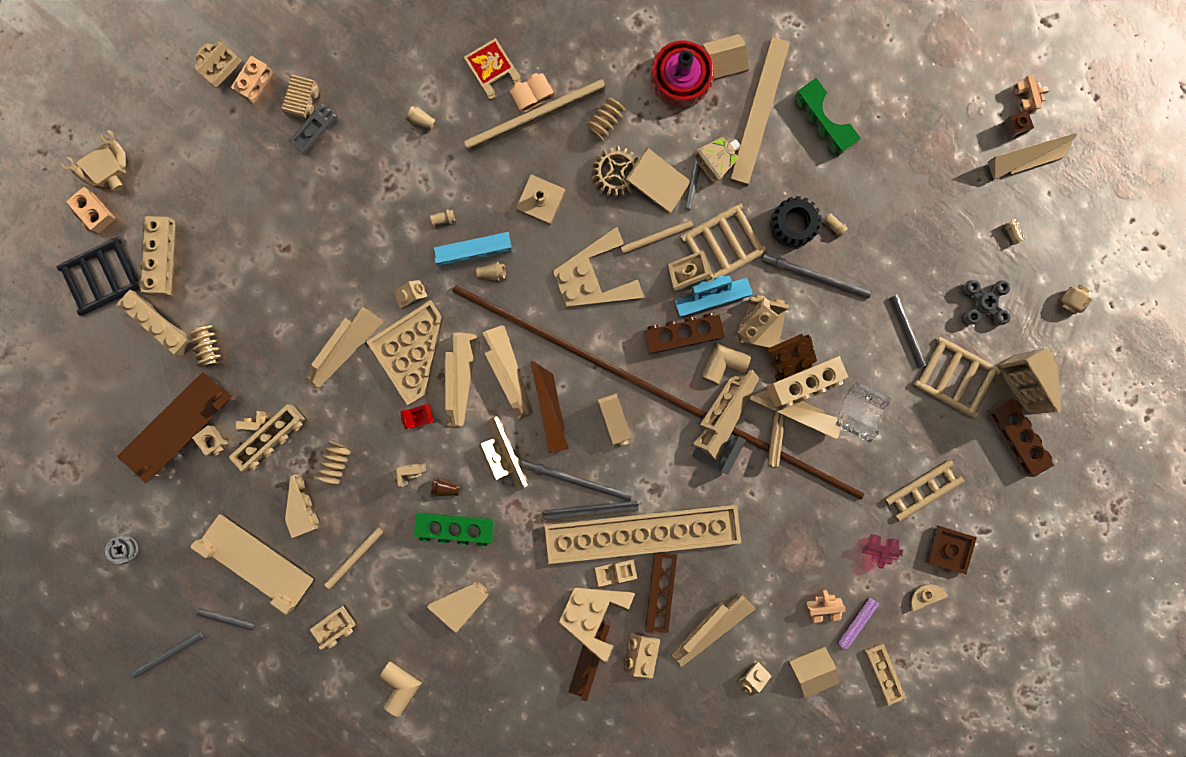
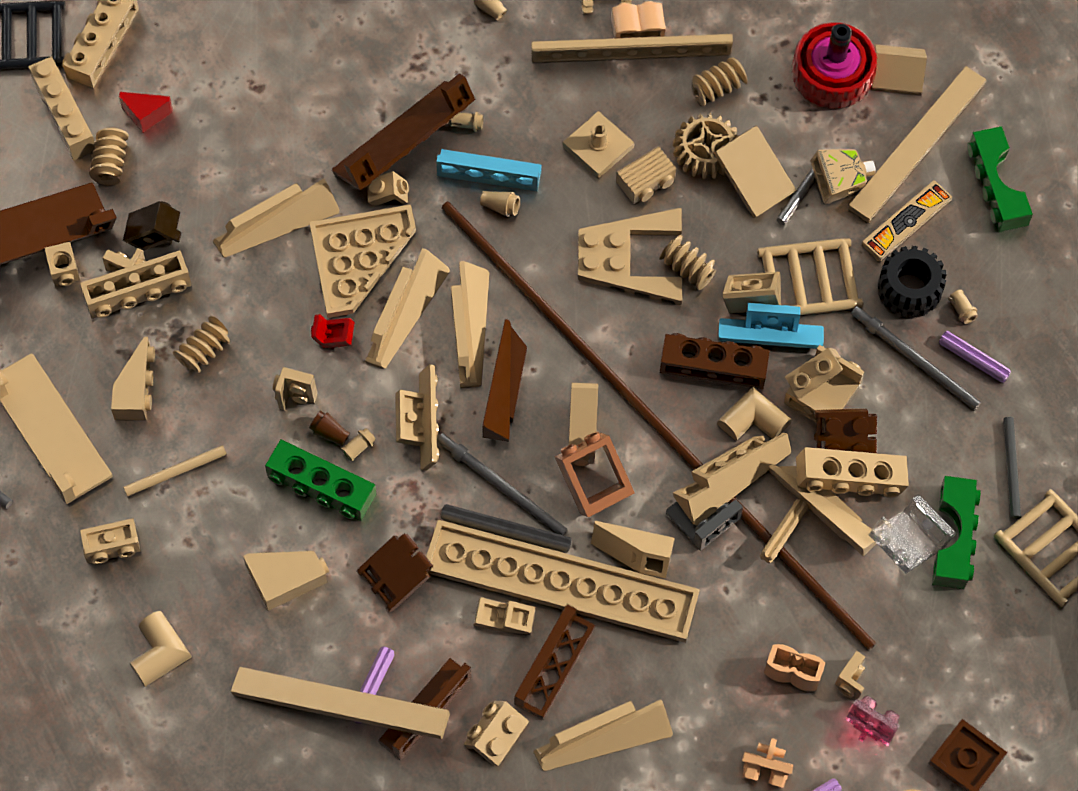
camera: 20 degrees right, 20 degrees down
tan wing [559,588,635,664] -> none
tan bar [620,220,693,254] -> none
tan bar [885,459,965,522] -> none
none -> red slope [119,92,173,133]
none -> dark brown brick [123,201,182,251]
none -> tan tile [231,667,450,739]
none -> reddish brown bracket [332,74,476,190]
none -> tan pin [341,428,376,461]
none -> lavender axle [353,646,394,724]
none -> reddish brown plate [356,533,434,613]
none -> nougat window [555,432,635,517]
none -> tan slope [591,521,675,579]
none -> tan brick [616,147,676,204]
none -> tan piece [659,235,716,290]
none -> light nougat brick [764,644,825,691]
none -> tan bracket [835,651,865,699]
none -> tile [861,180,952,262]
none -> green arch [932,476,981,590]
none -> lavender axle [939,331,1011,383]

